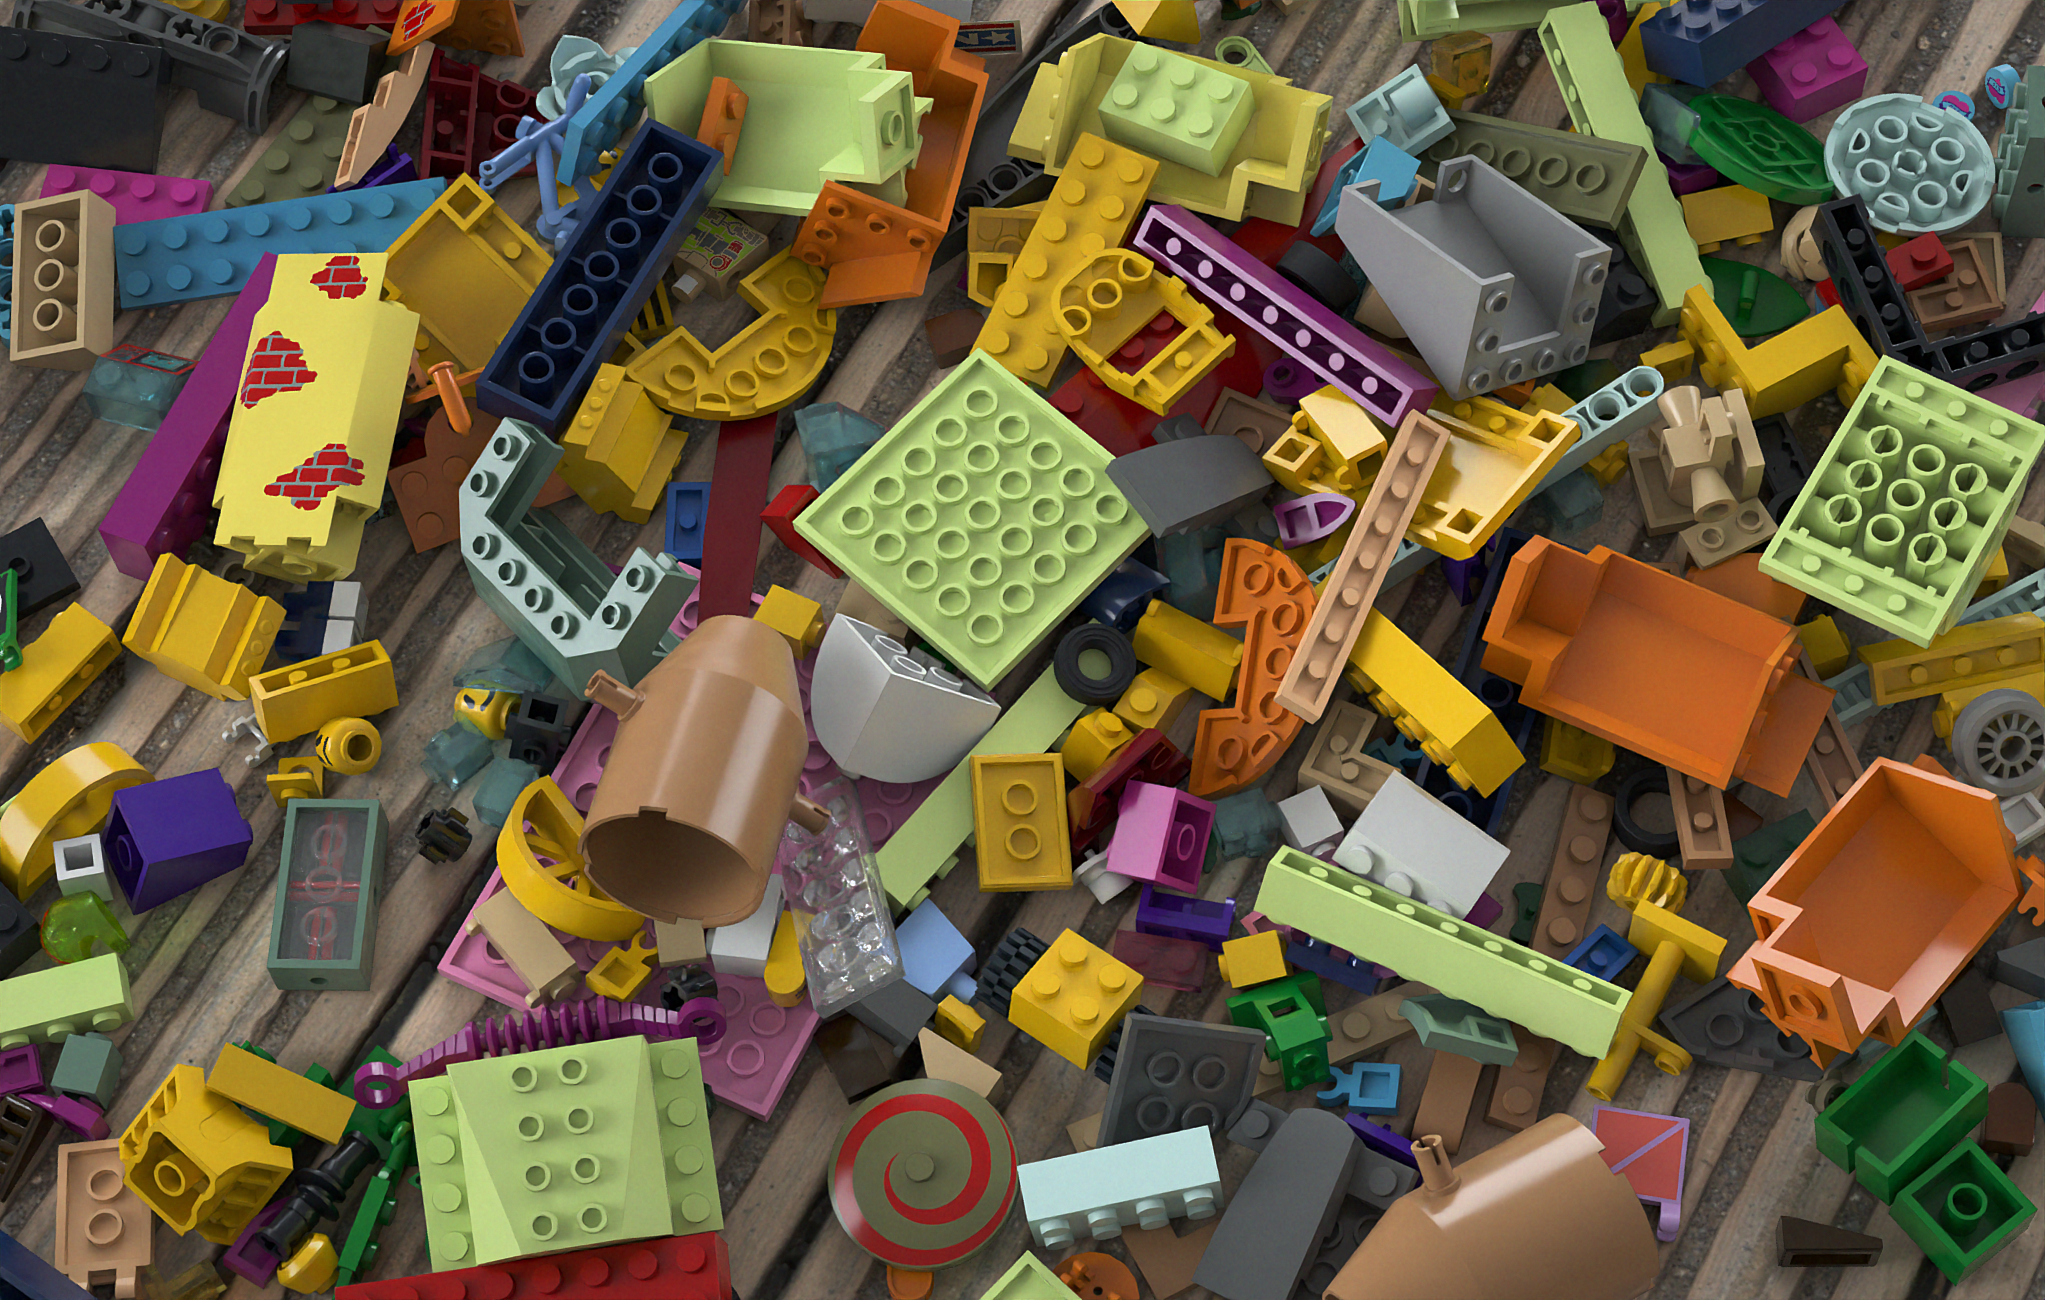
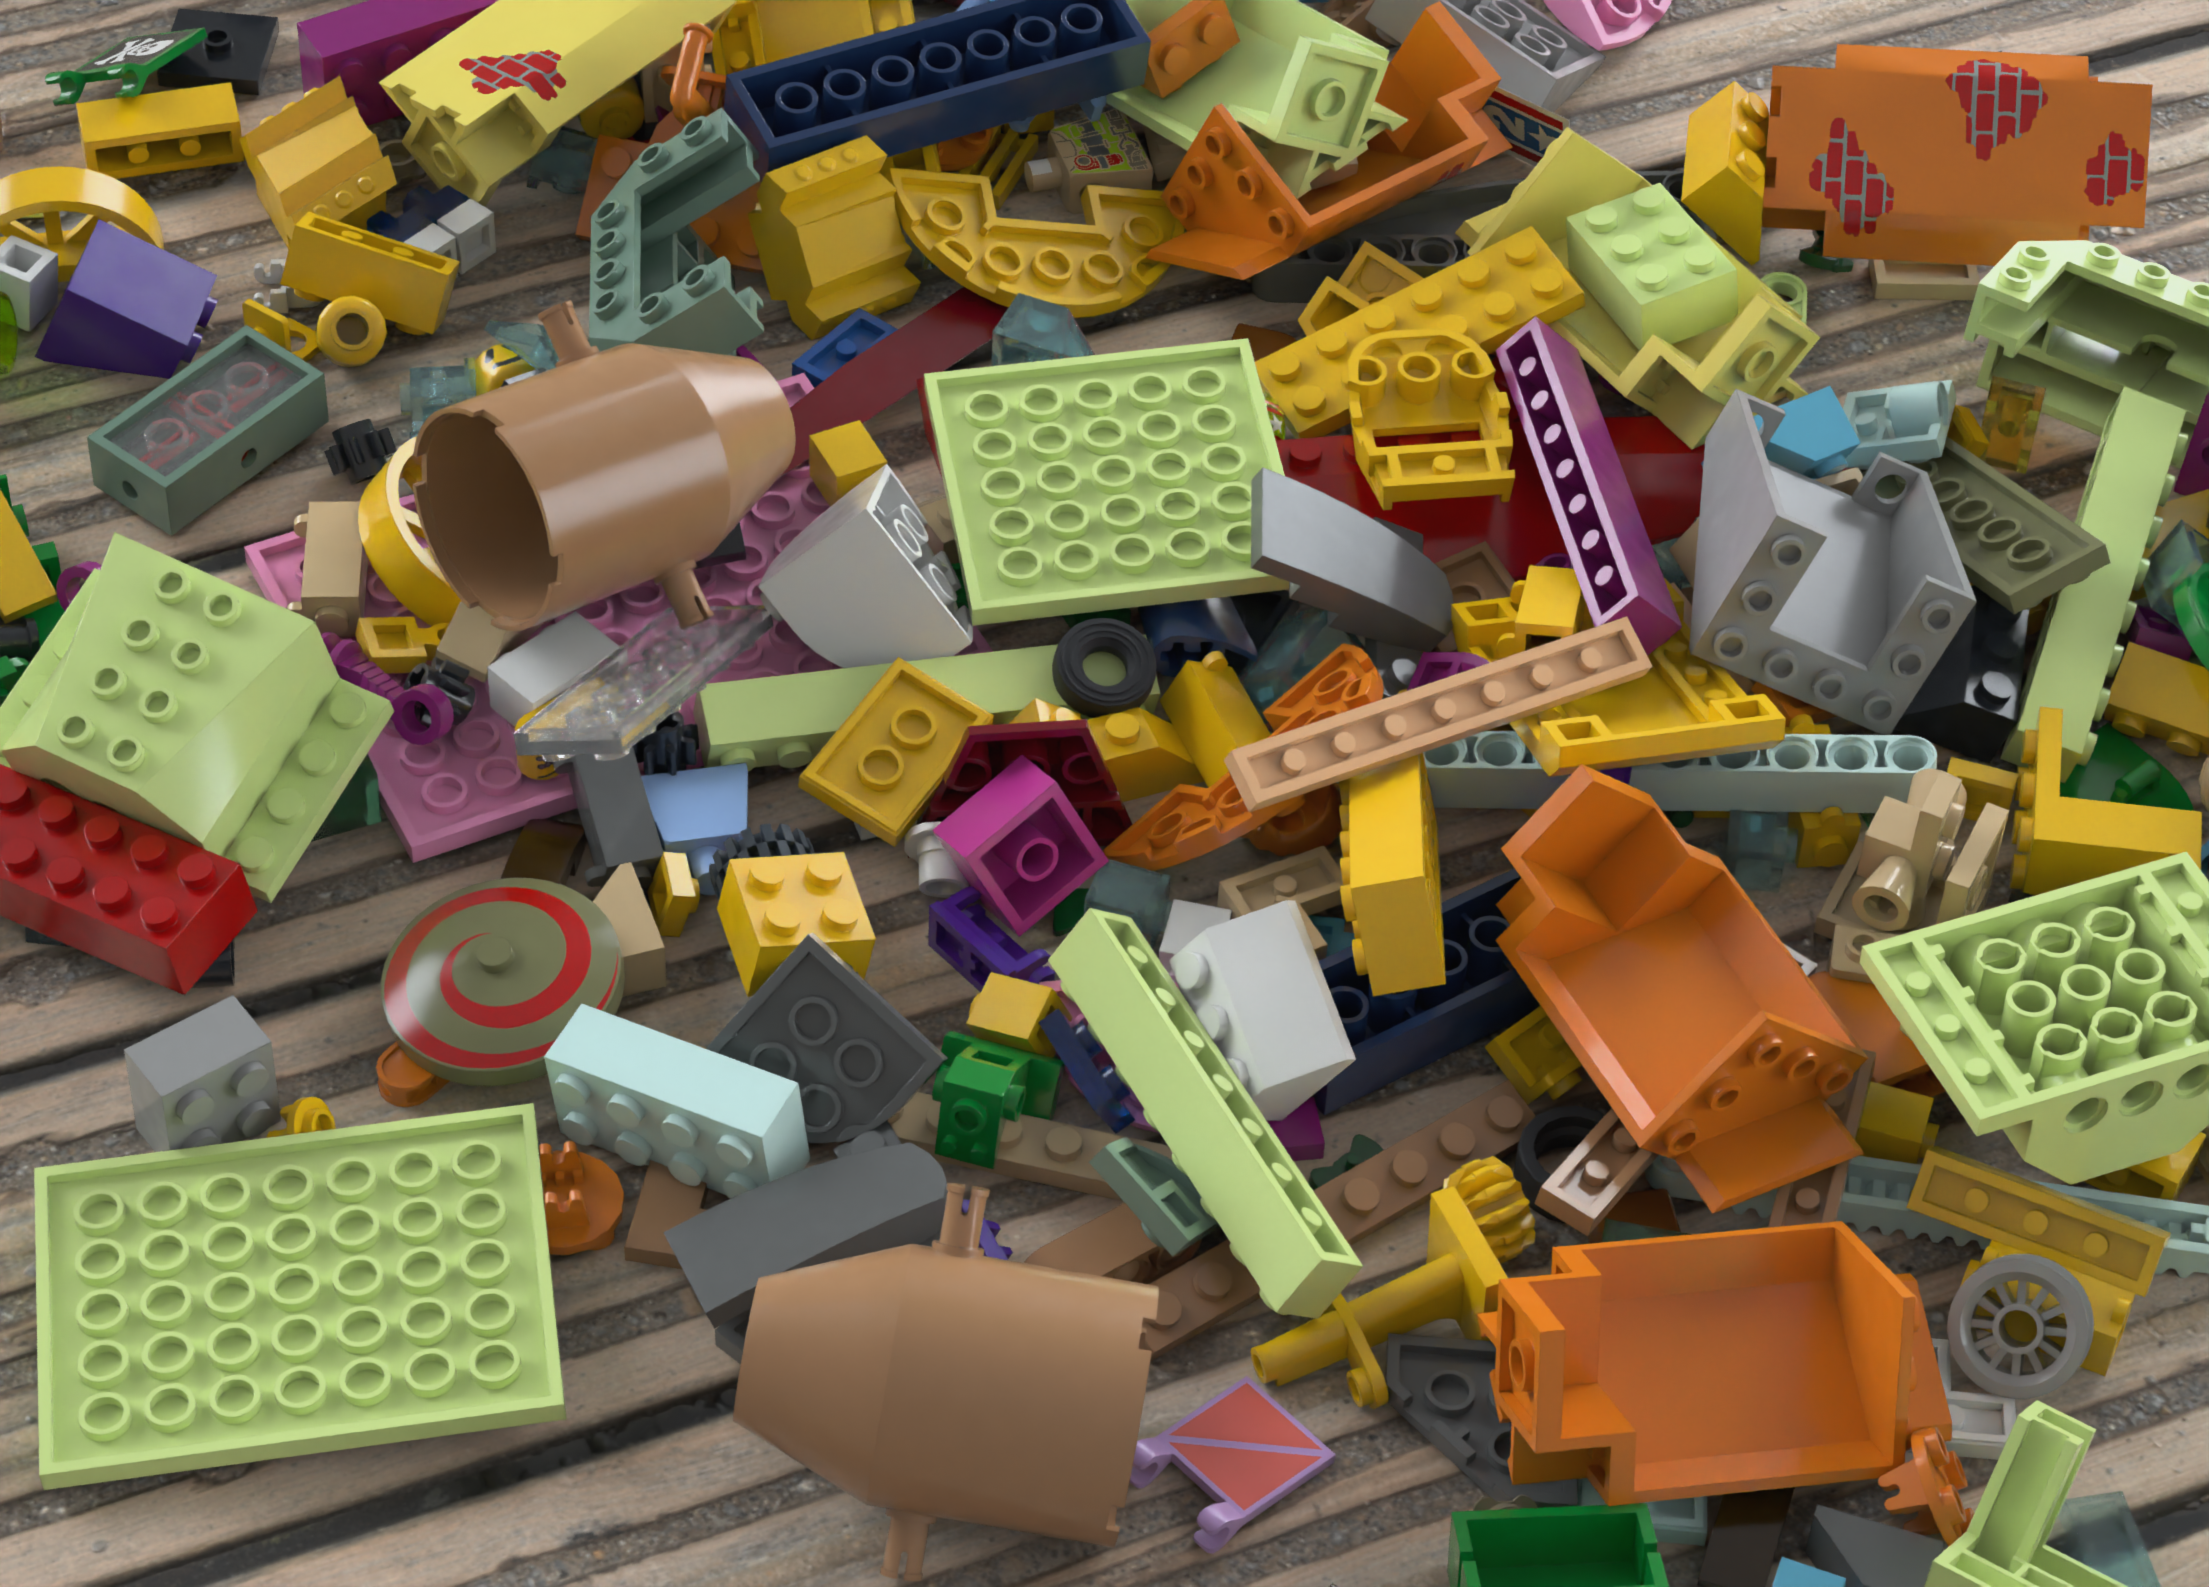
camera: 30 degrees right, 15 degrees down
clear pink plate [1112,929,1209,993] -> none
black tyre [1276,240,1359,317] -> none
dark azure plate [1317,1062,1404,1116] -> none
blue plate [1562,923,1640,984] -> none

